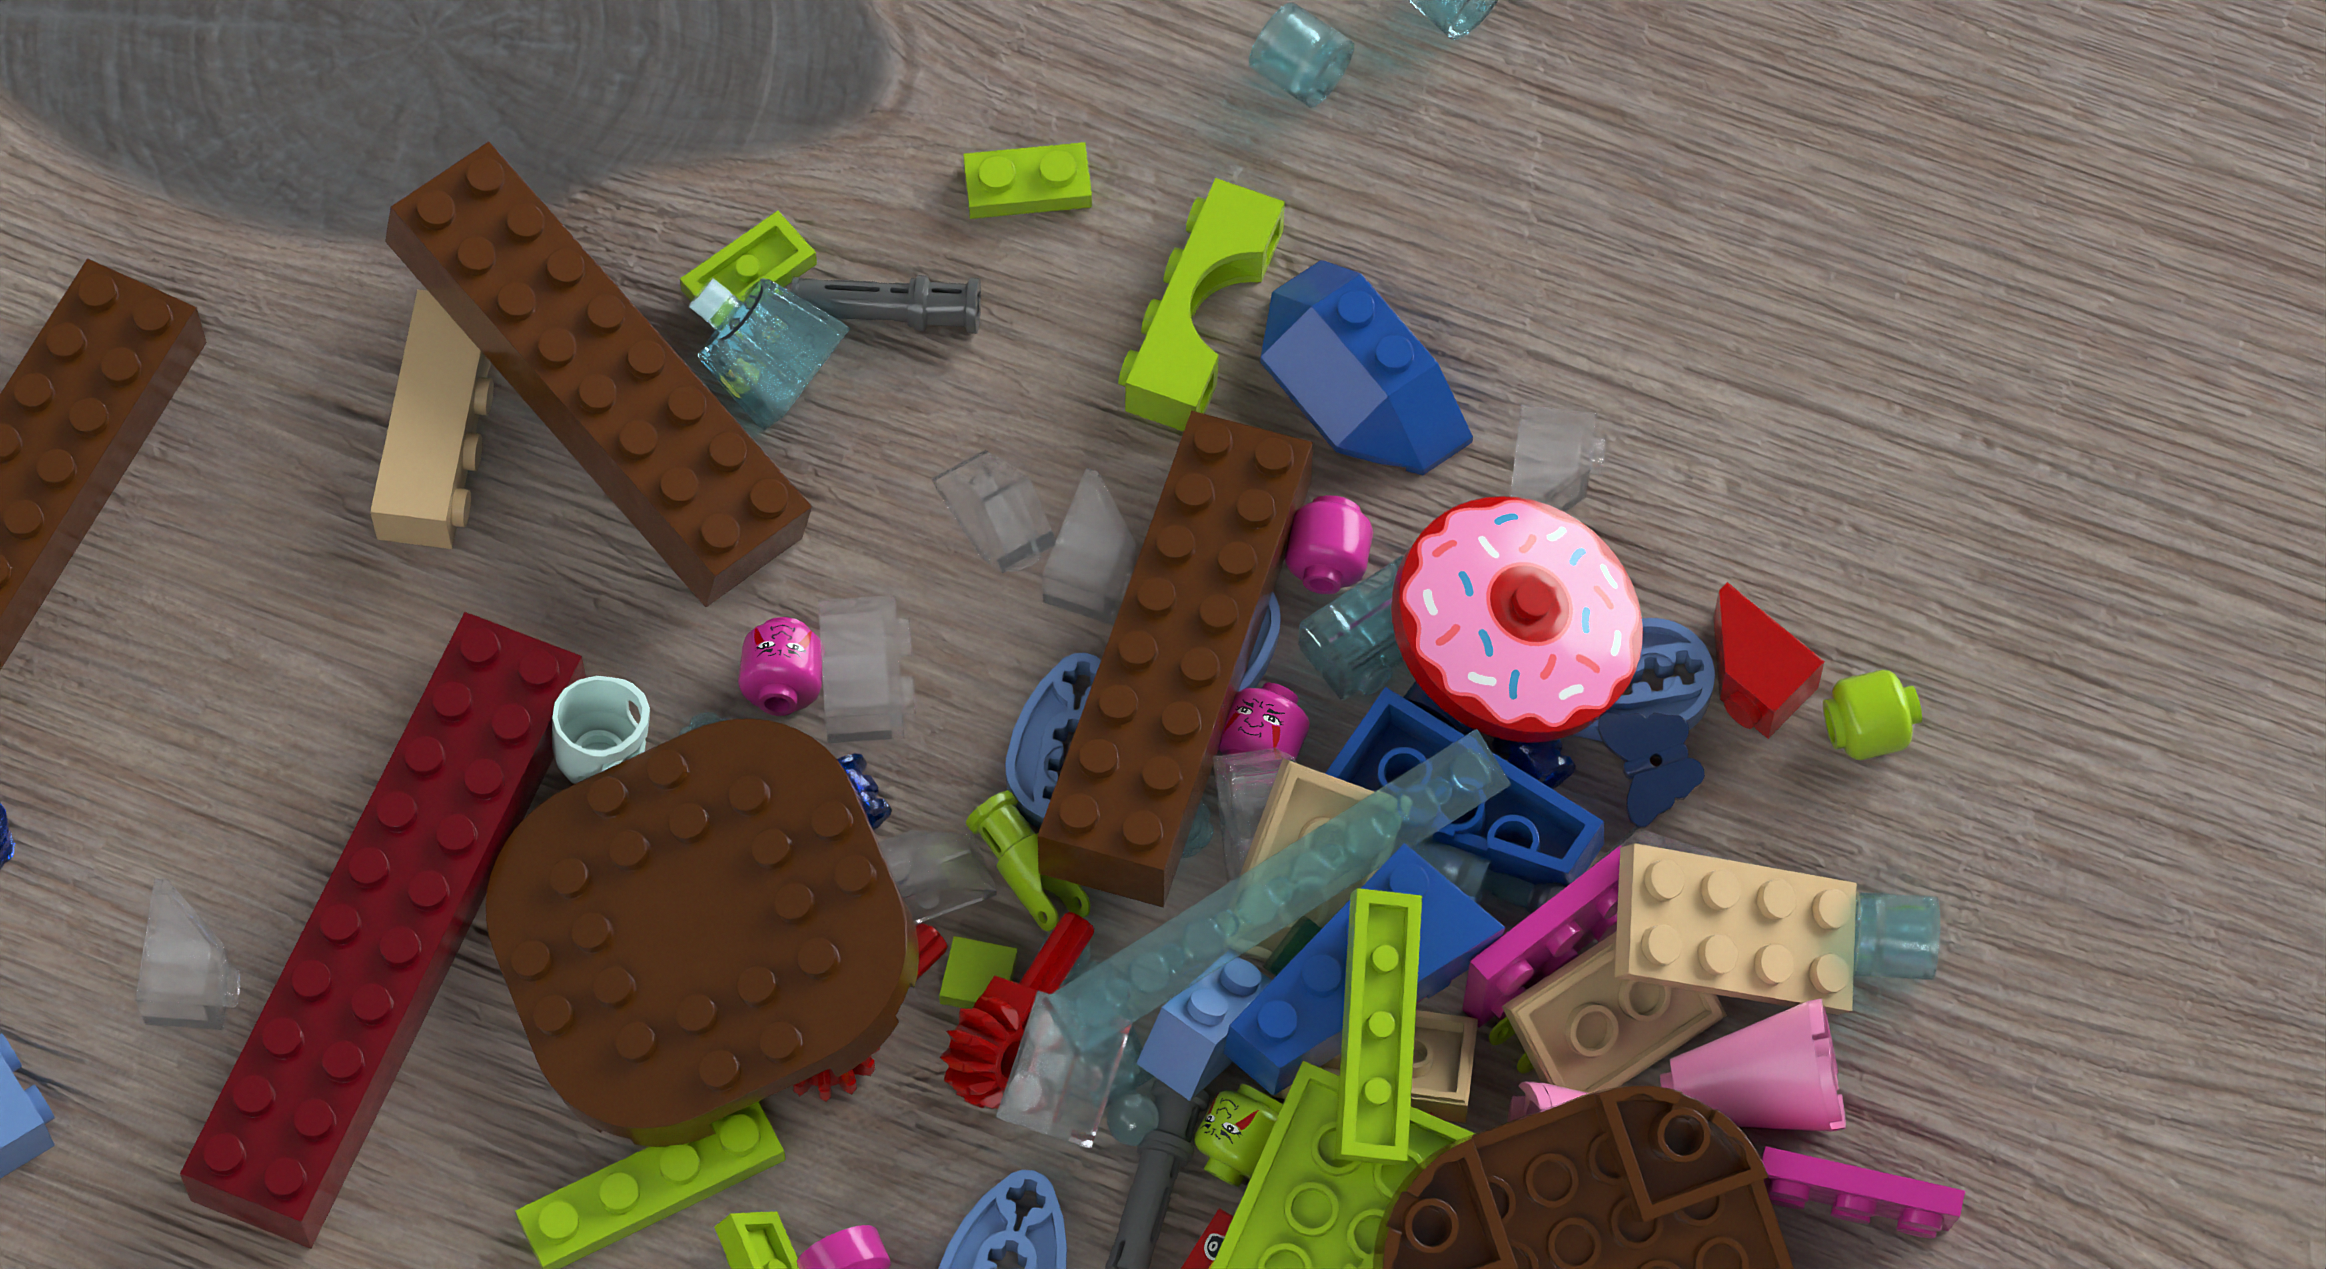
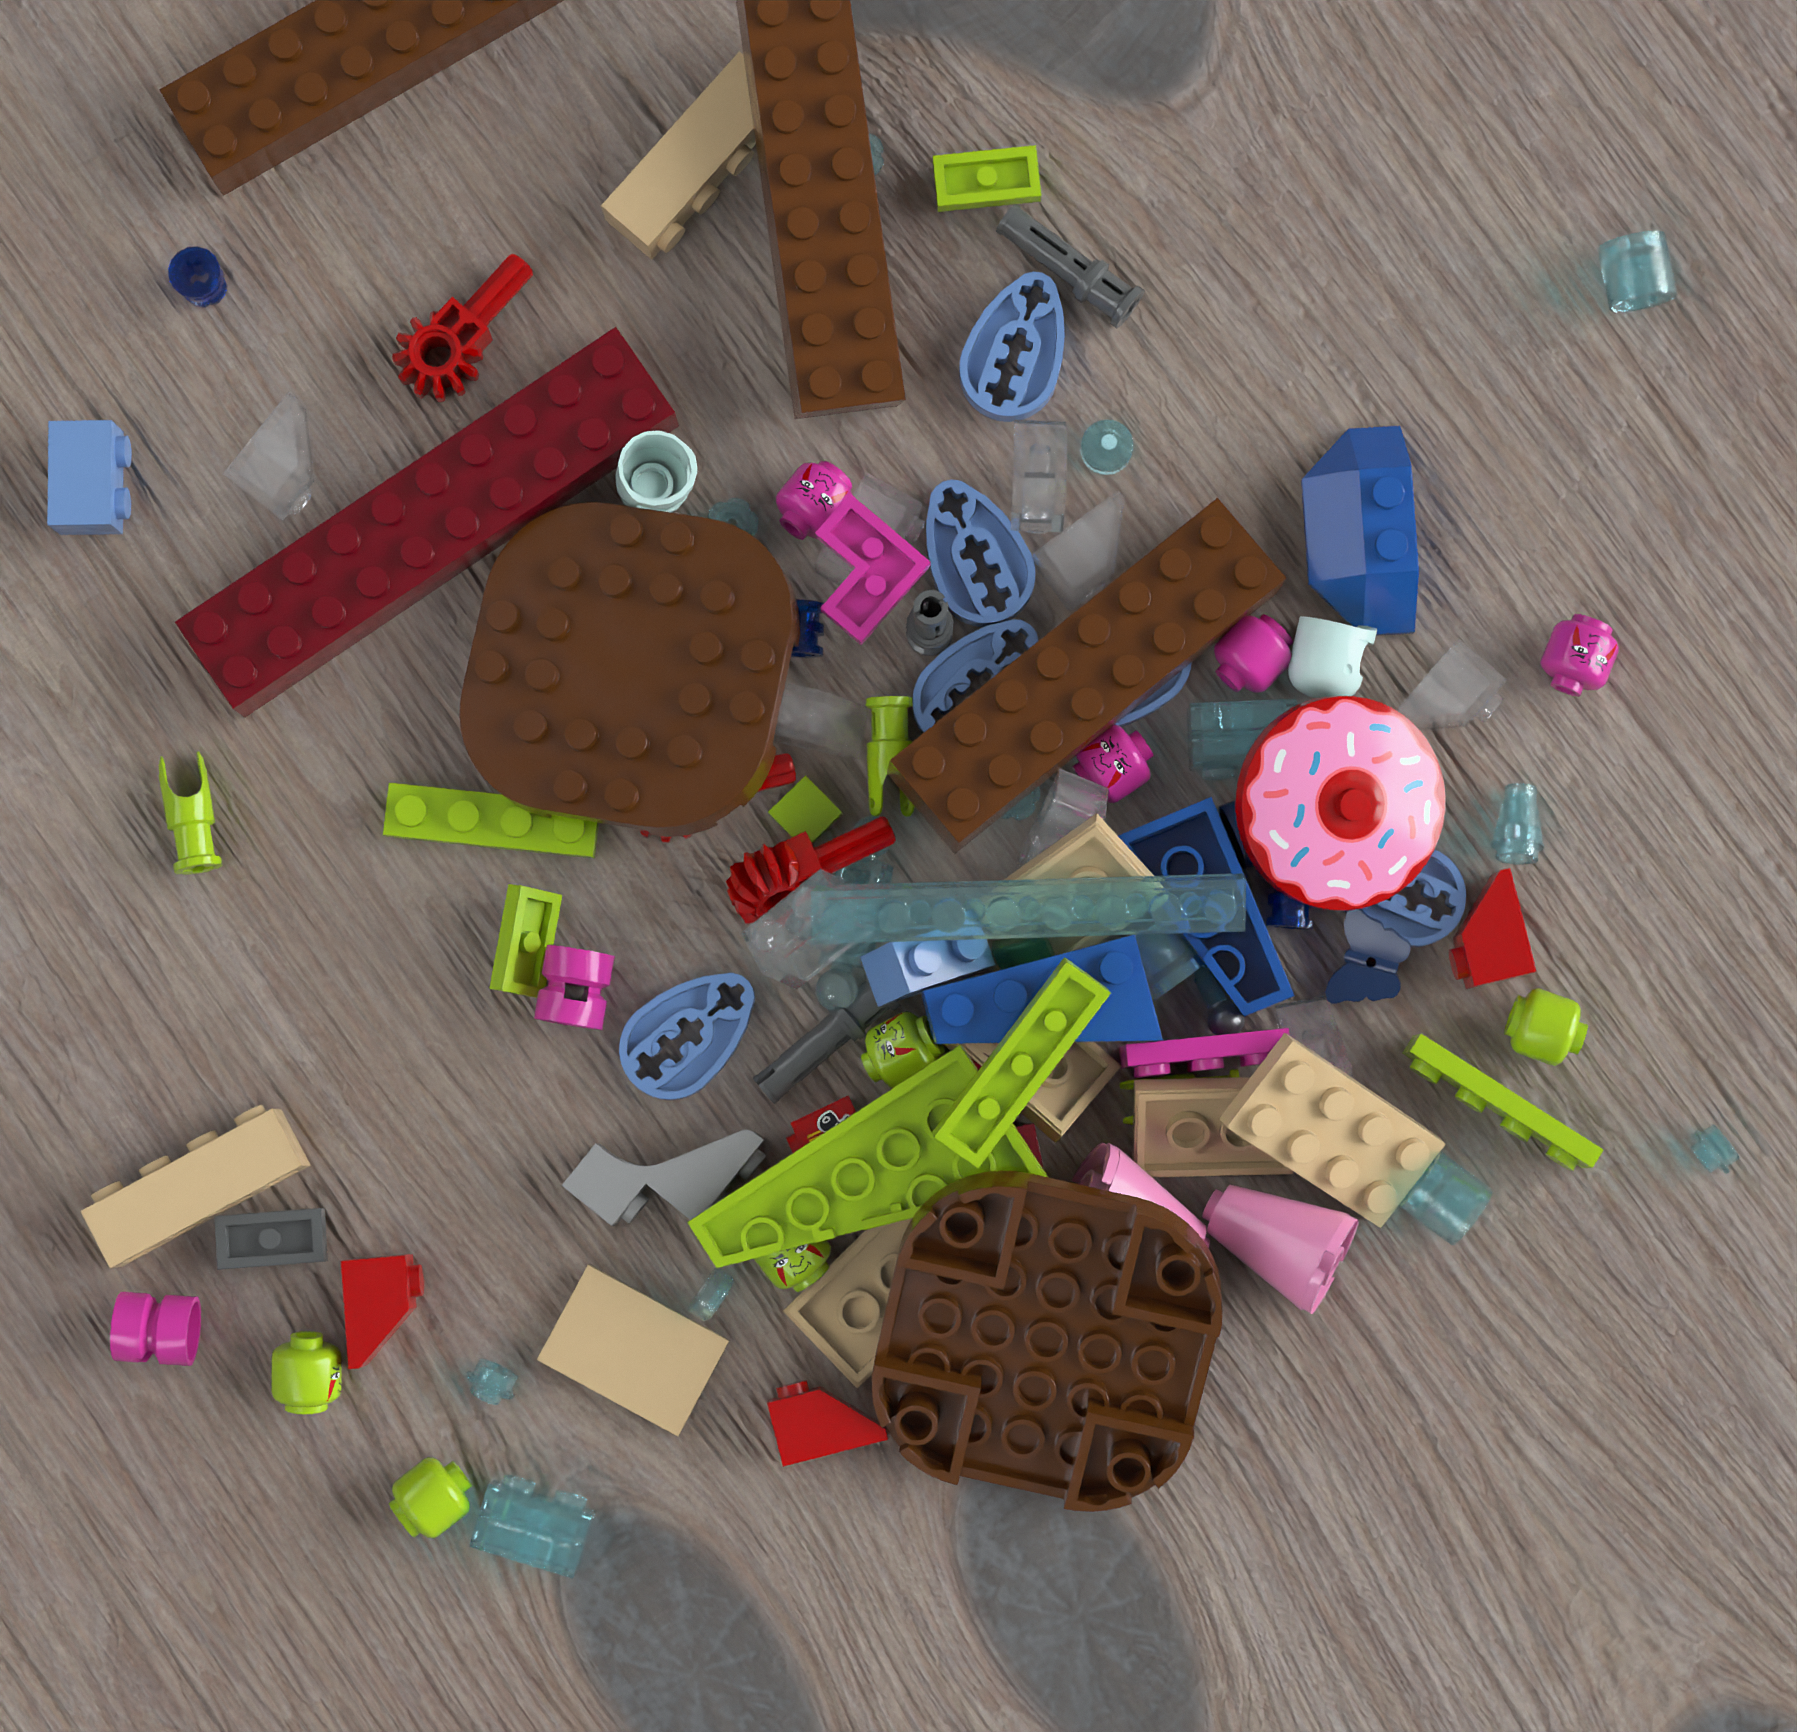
camera: 35 degrees right, 20 degrees up
clear light blue torso [689,277,850,431] -> none
lime plate [963,142,1092,219] -> none
lime arch [1118,178,1285,432] -> none
clear light blue piece [1248,2,1354,108] -> none
dark pink plate [1760,1146,1965,1238] -> none
none -> red gear [392,254,533,402]
none -> dark pink plate [815,493,931,645]
none -> dark grey pin [906,590,954,656]
none -> medium blue piece [926,479,1035,627]
none -> medium blue piece [959,271,1065,422]
none -> clear light blue tile [1080,420,1134,475]
none -> light aqua helmet [1288,616,1377,698]
none -> lime plate [1402,1034,1604,1171]
none -> clear light blue cone [1491,783,1544,865]
none -> dark pink head [1540,614,1619,697]
none -> clear light blue plate [1690,1124,1740,1174]

